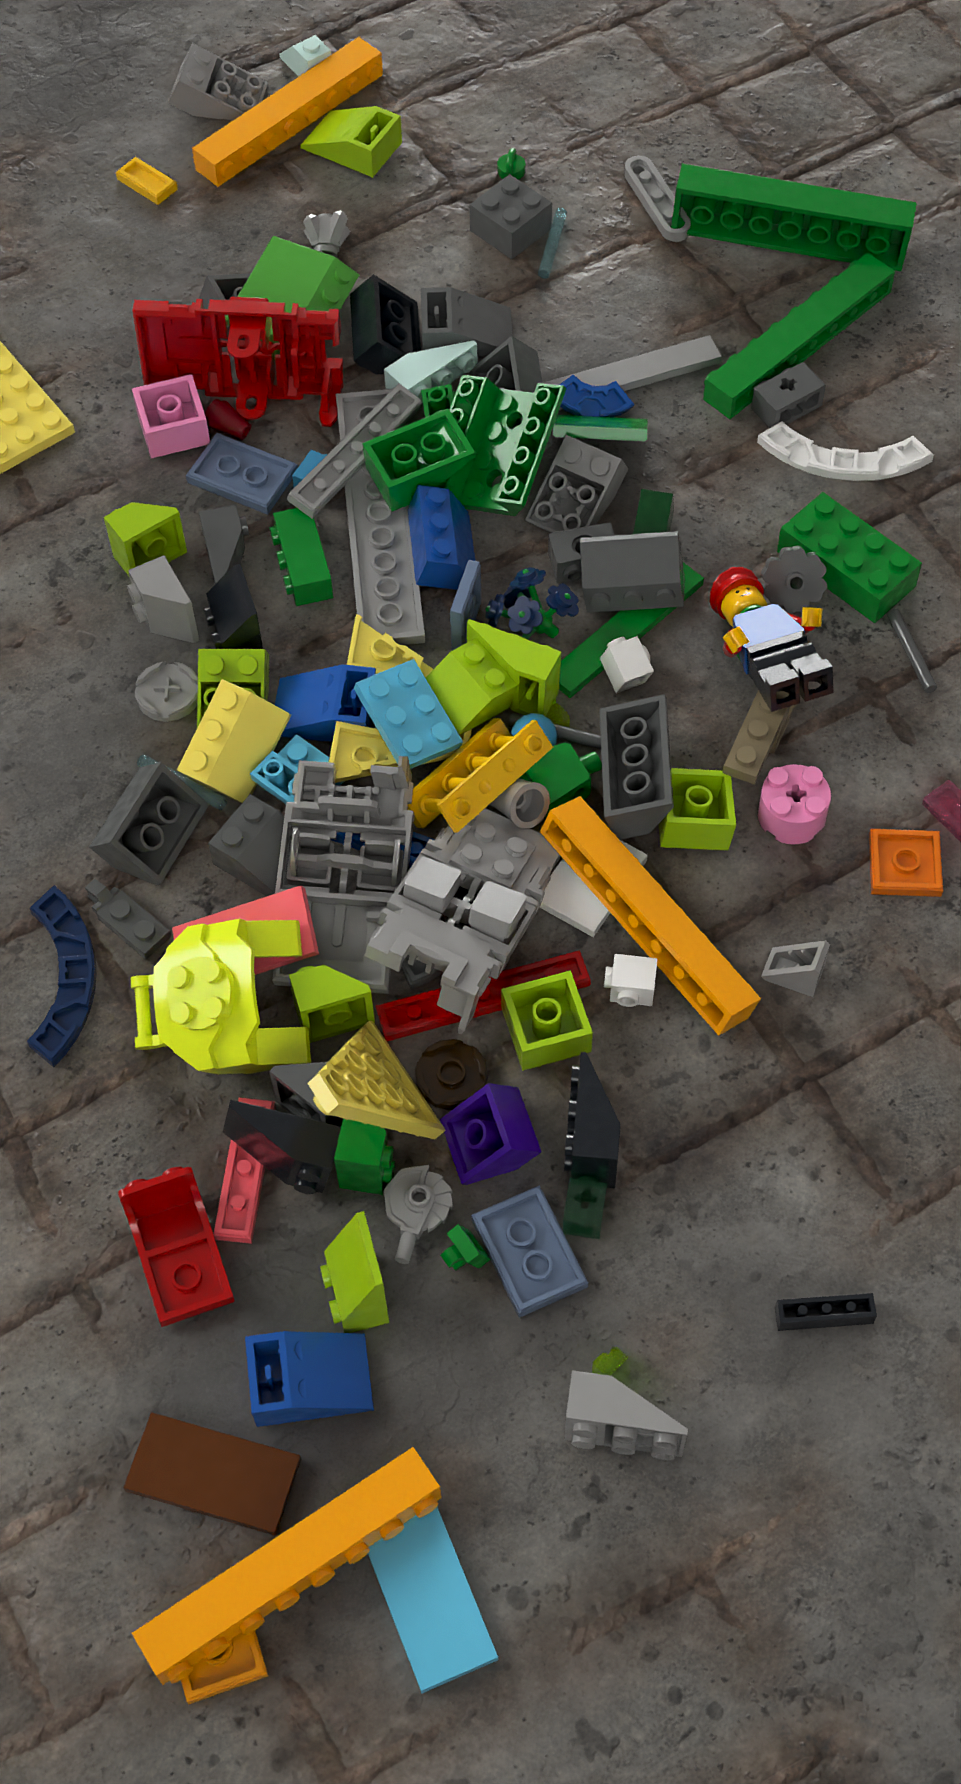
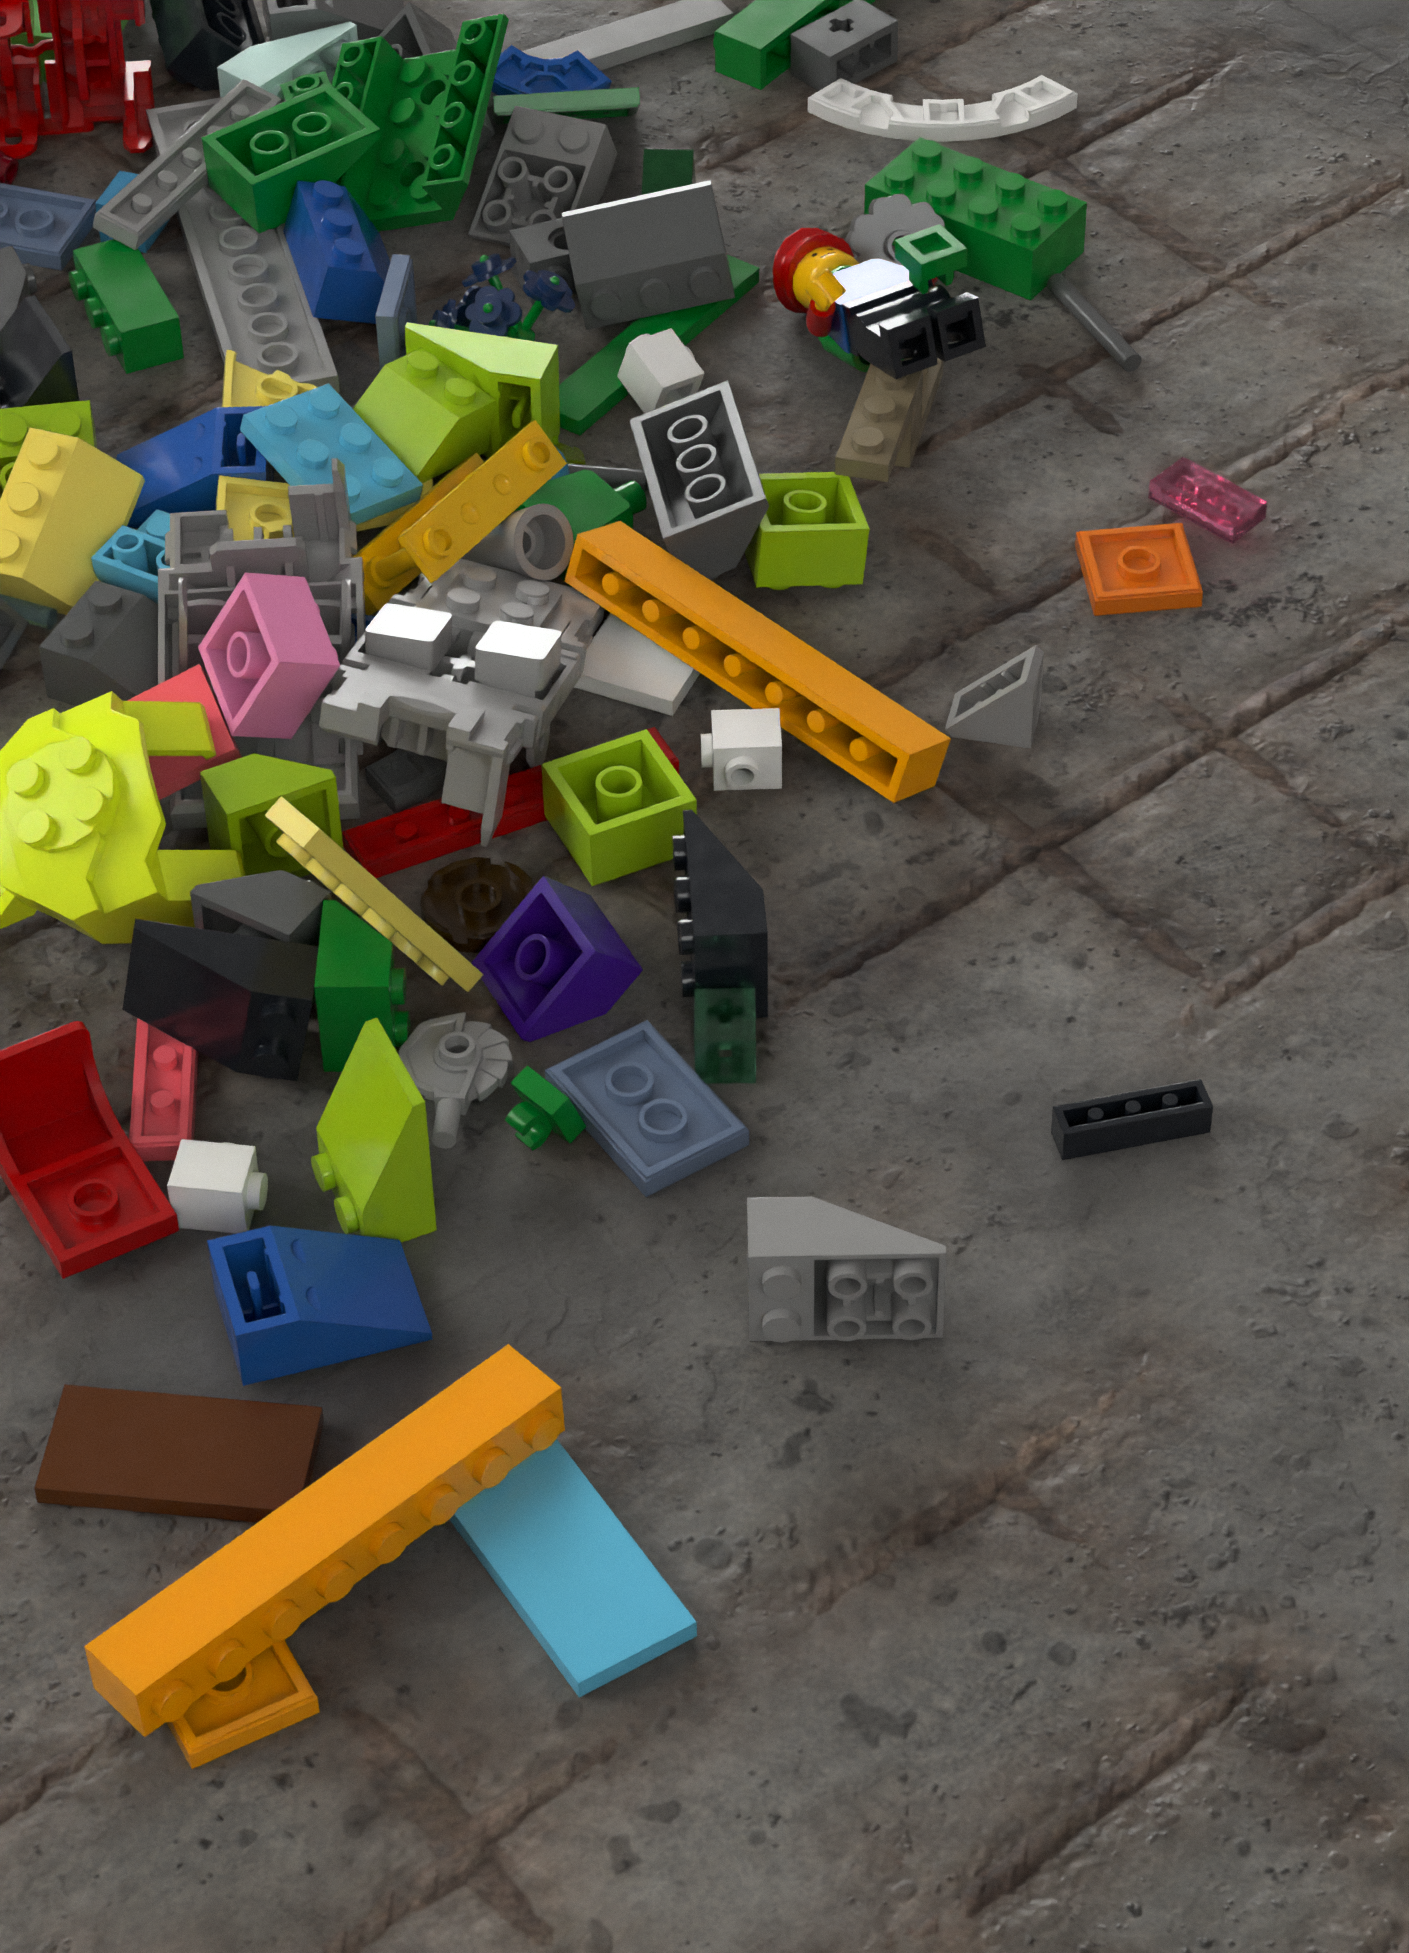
camera: 10 degrees left, 15 degrees down
bright pink brick [758,764,831,844] -> none
none -> white brick [167,1139,268,1234]
none -> bright pink brick [198,572,340,739]
none -> green tile [894,224,967,294]

